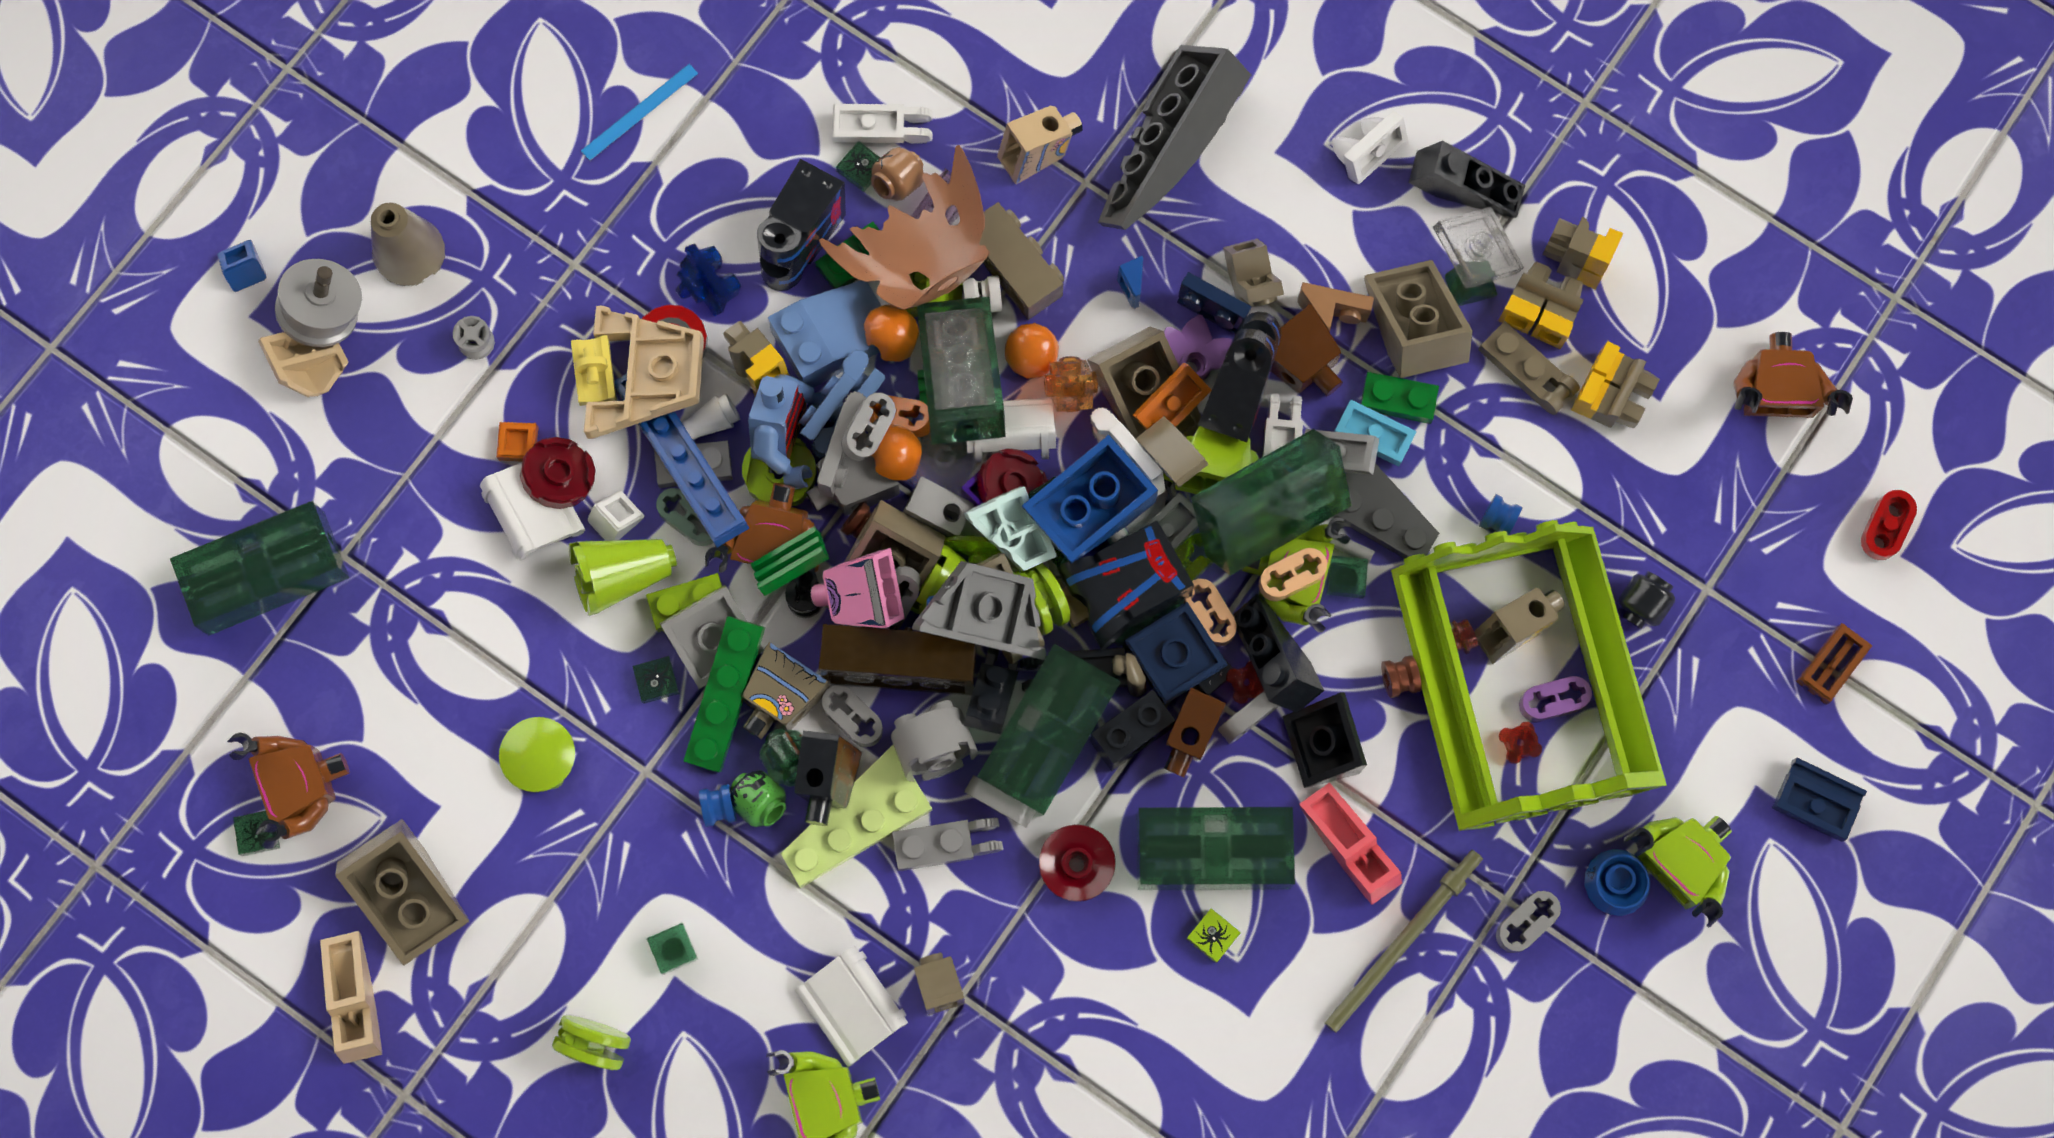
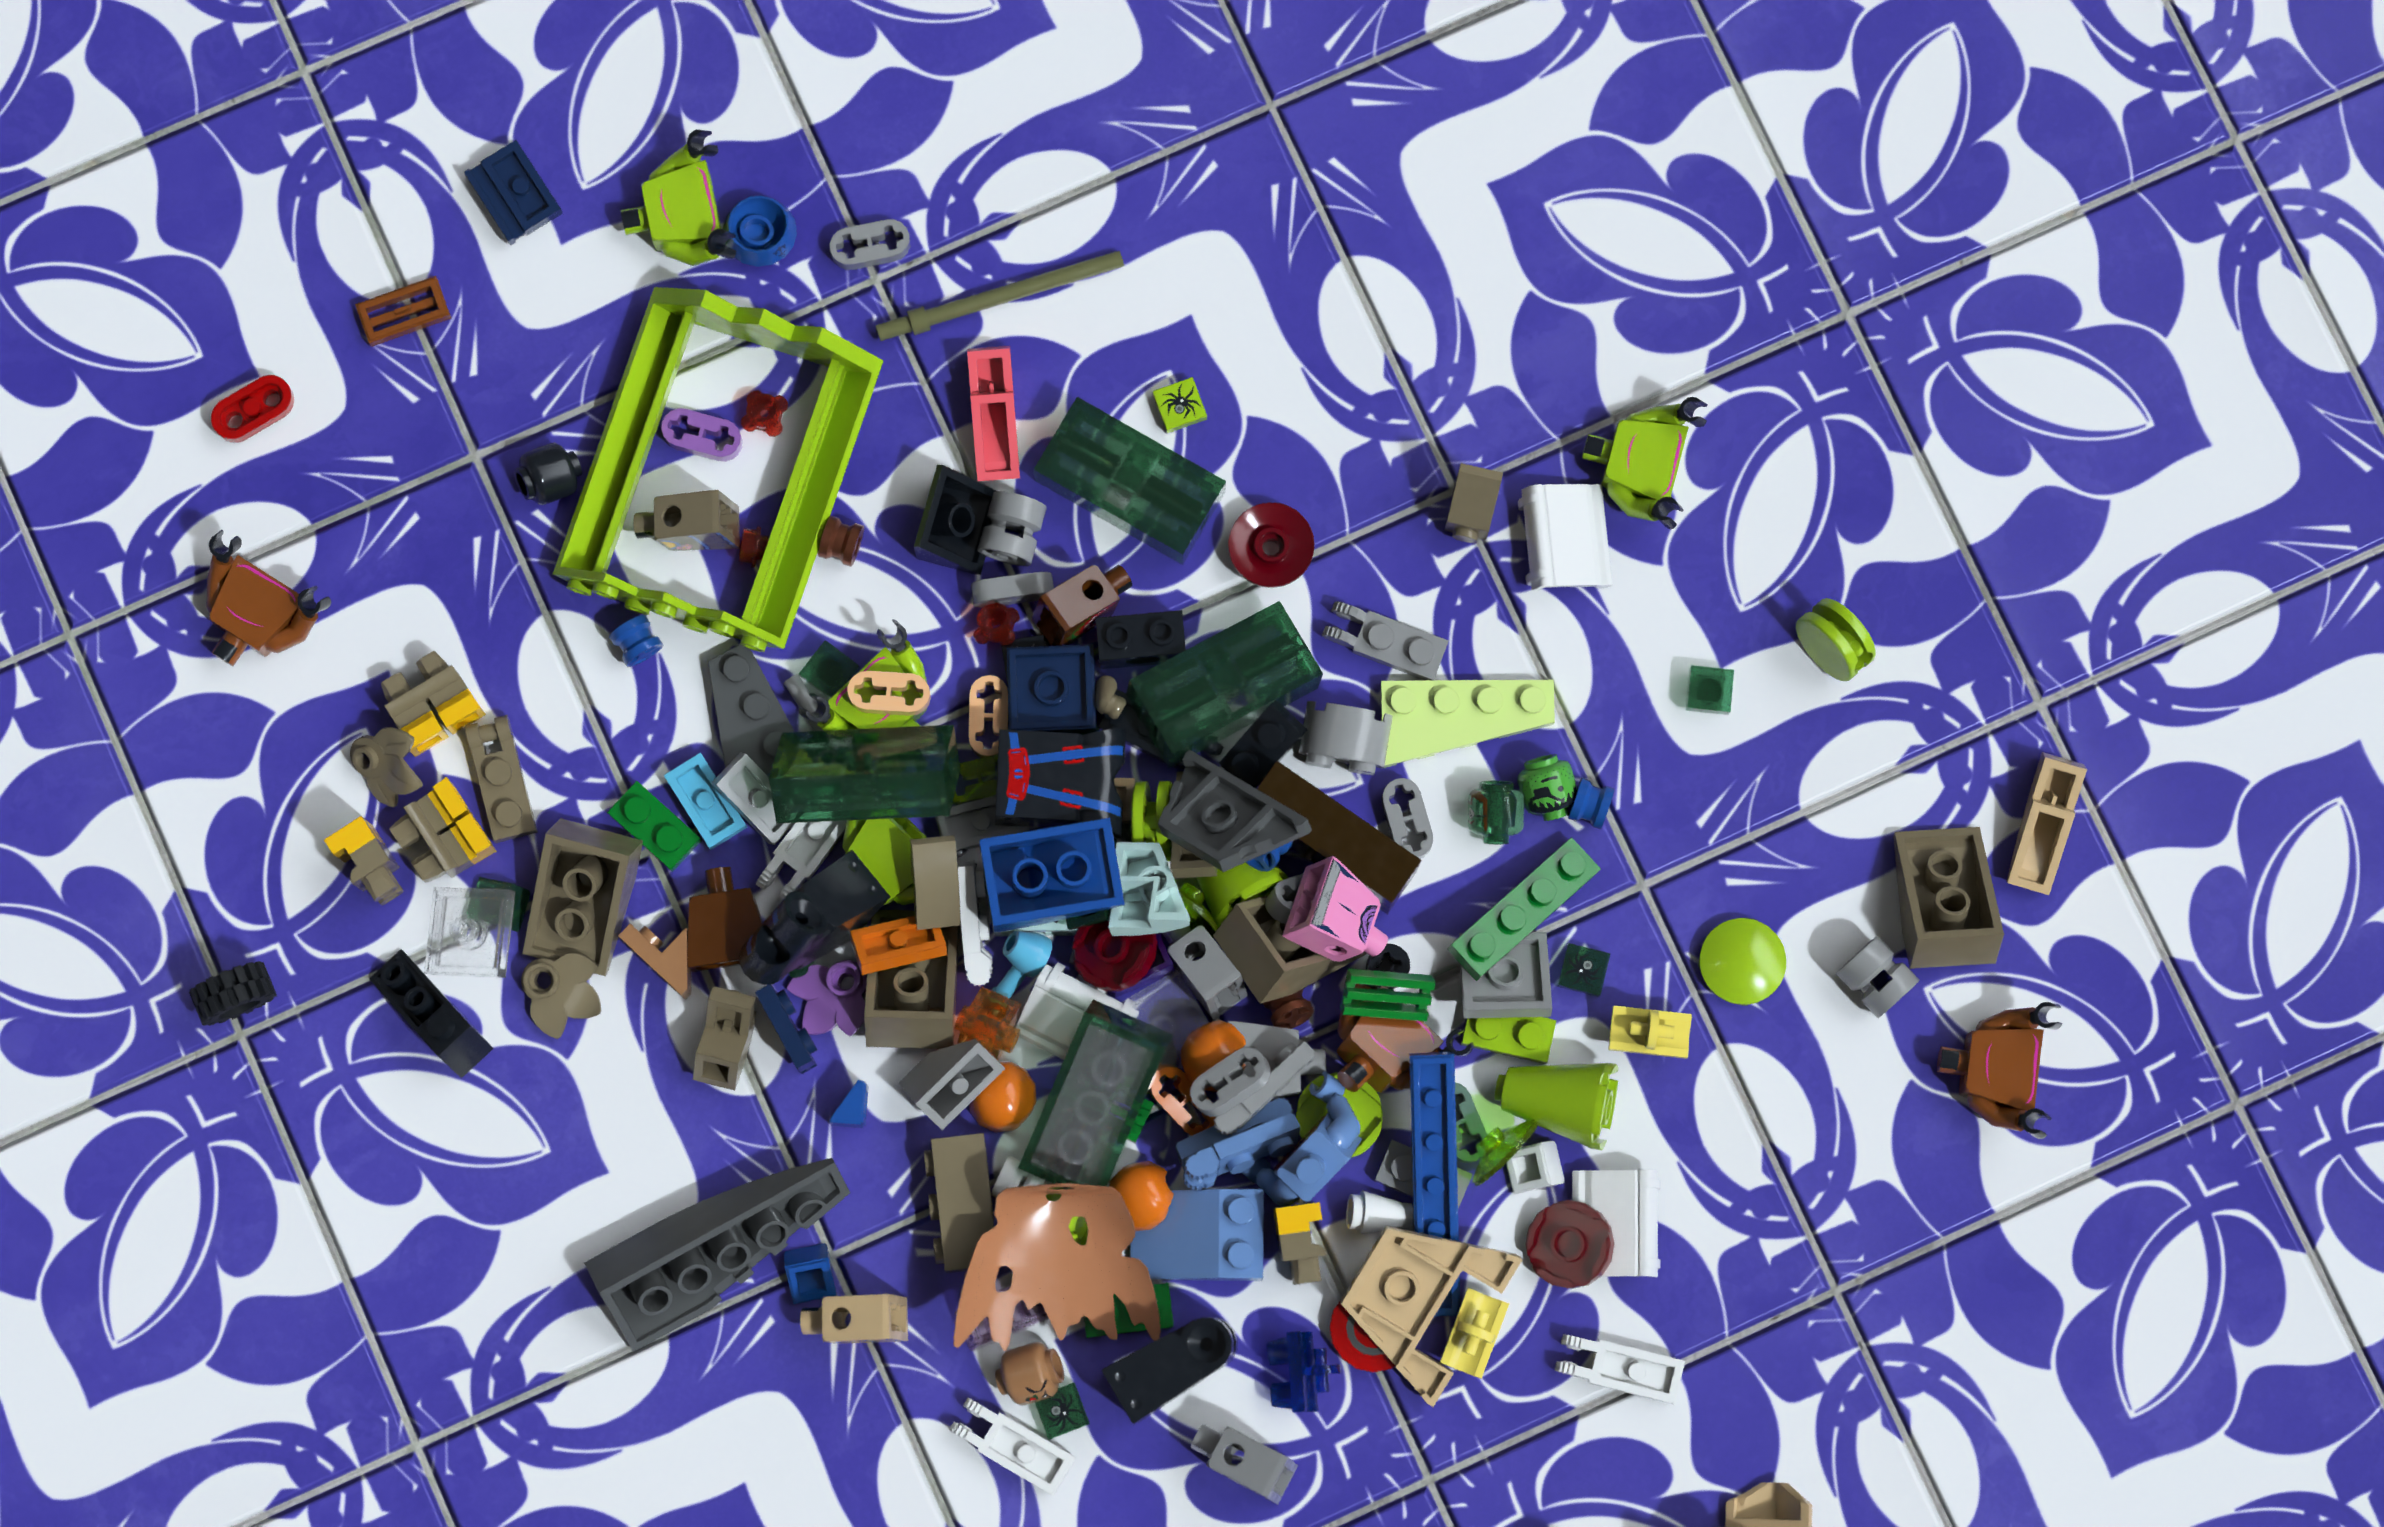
camera: 150 degrees left, 5 degrees up
clear green brick [170,500,350,636] -> none
clear green tile [233,811,280,856] -> none
light grey wheel [453,316,495,360] -> none
orange tile [496,422,539,462] -> none
dark tan torso [742,642,830,740] -> none
black torso [794,730,862,826] -> none
light grey beam [964,775,1036,828] -> none
black slope [1233,594,1324,713] -> none
white tile [1332,110,1408,185] -> none
none -> black tyre [189,961,277,1026]
none -> dark tan plate [350,727,423,808]
none -> dark tan plate [521,953,602,1039]
none -> blue slope [784,1243,837,1304]
none -> light grey slope [899,1039,1005,1130]
none -> light grey wheel [978,491,1047,566]
none -> medium azure bar [989,930,1052,1006]
none -> light grey torso [1191,1424,1298,1505]
none -> clear neon green dish [1472,1119,1538,1186]
none -> white hinge [1554,1334,1685,1405]
none -> light yellow hips [1608,1006,1692,1059]
none -> light grey wheel [1836,935,1919,1018]

